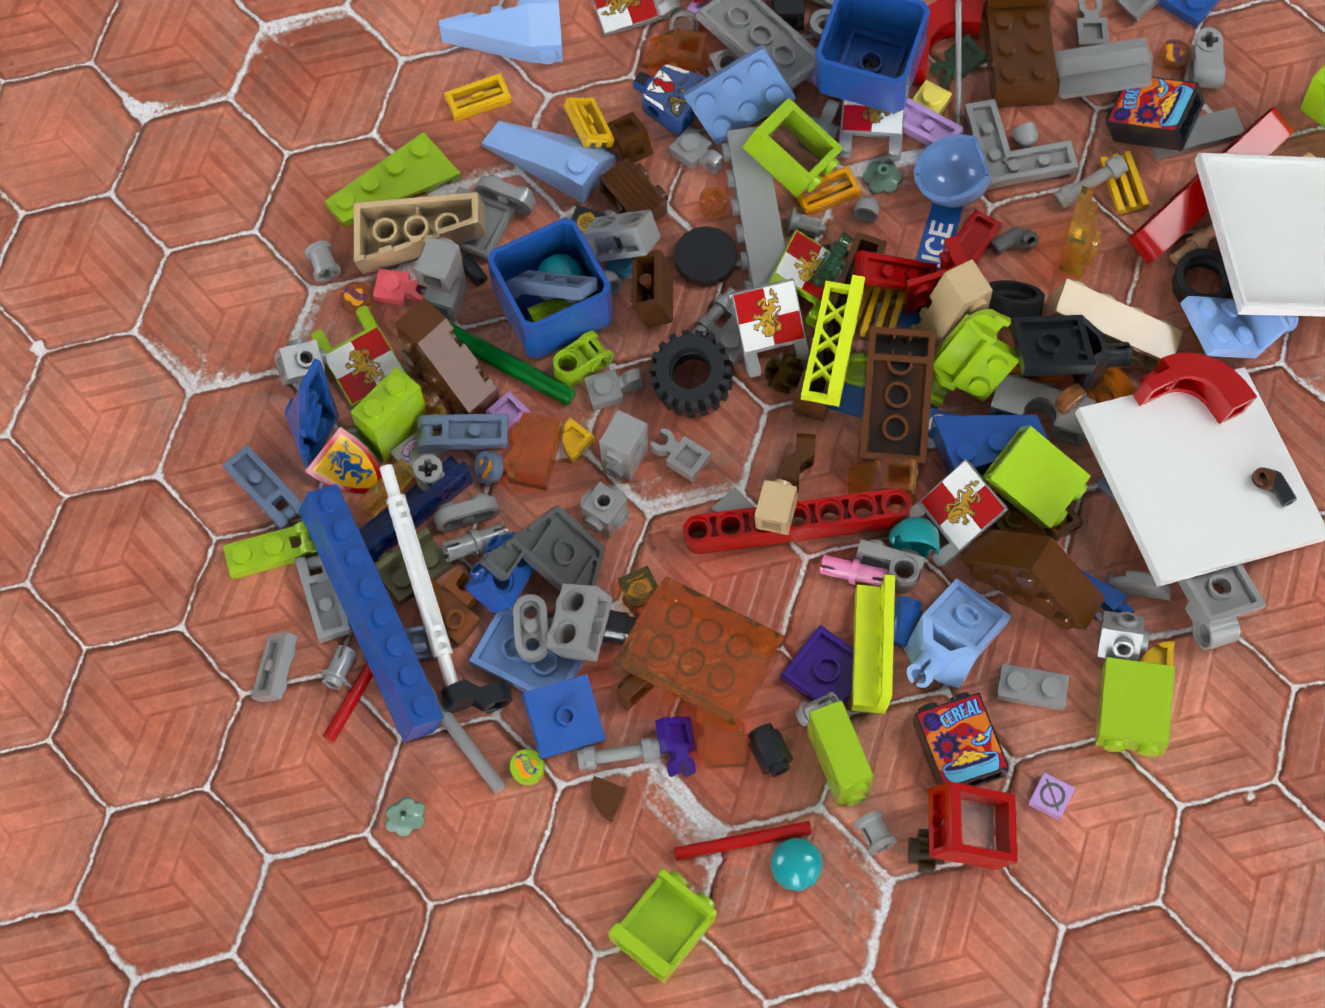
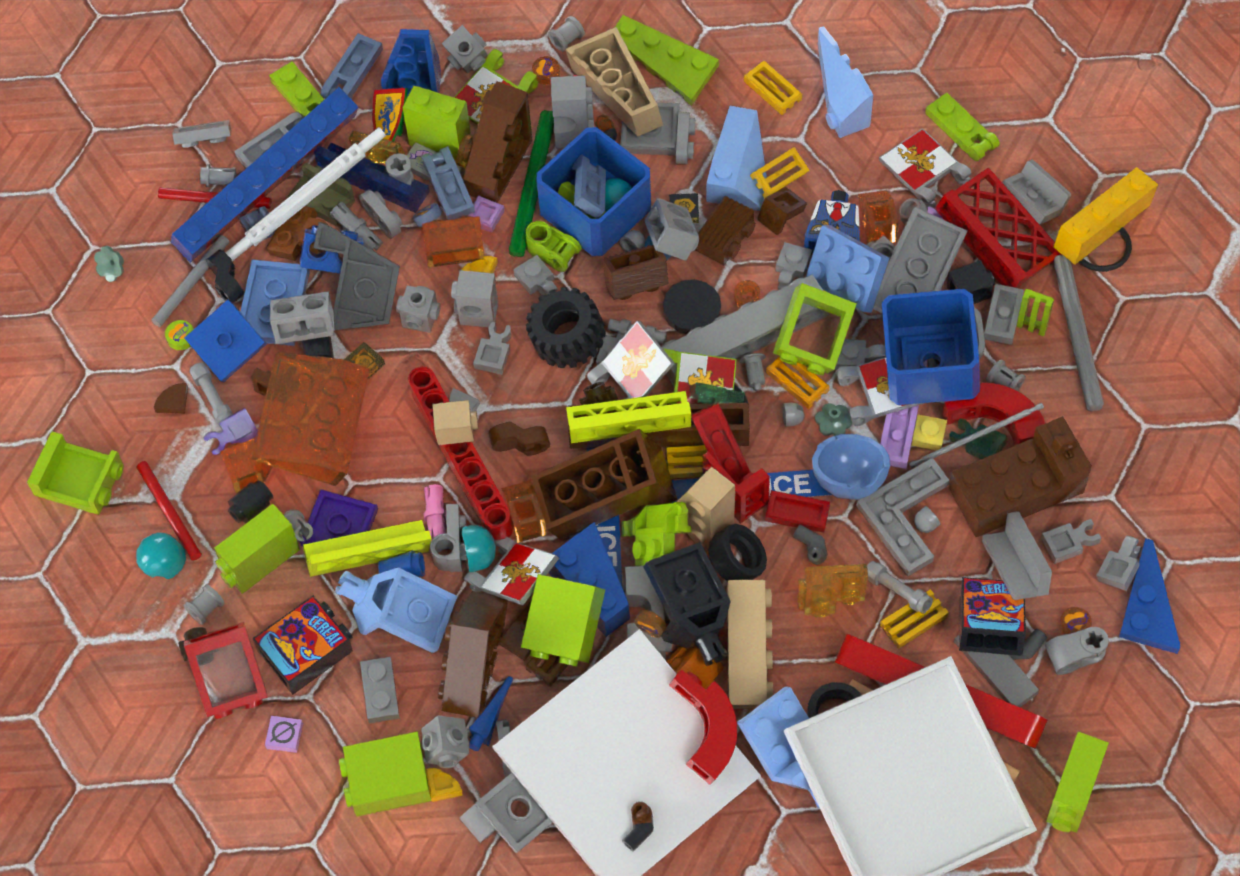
camera: 70 degrees right, 5 degrees down
light grey plate [513,594,549,662] -> none

